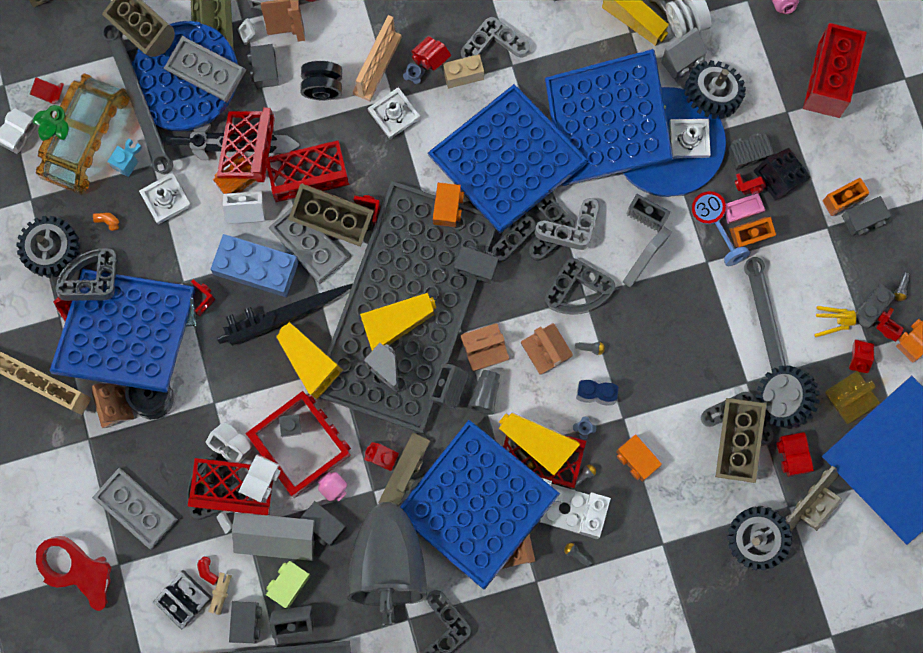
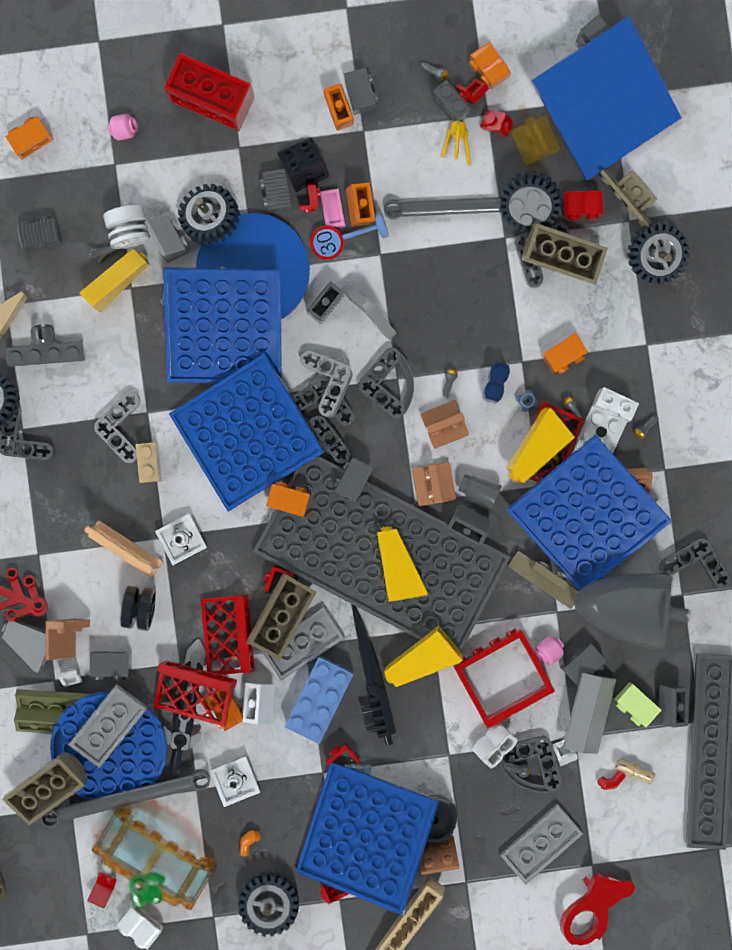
camera: 85 degrees left, 10 degrees up
dark grey beam [56,248,117,301] -> none
medium azure brick [107,138,142,177] -> none
slope [153,570,212,630] -> none
red fence [187,458,273,516] -> none
dark grey brick [229,601,262,644] -> none
white brick [239,455,281,502] -> none
dark grey plate [279,414,302,437] -> none
light grey slope [364,343,399,392] -> none
red bracket [364,442,399,471] -> none
sand blue plate [403,63,425,84] -> none
red brick [411,36,452,71] -> none
white plate [669,119,710,158] -> none

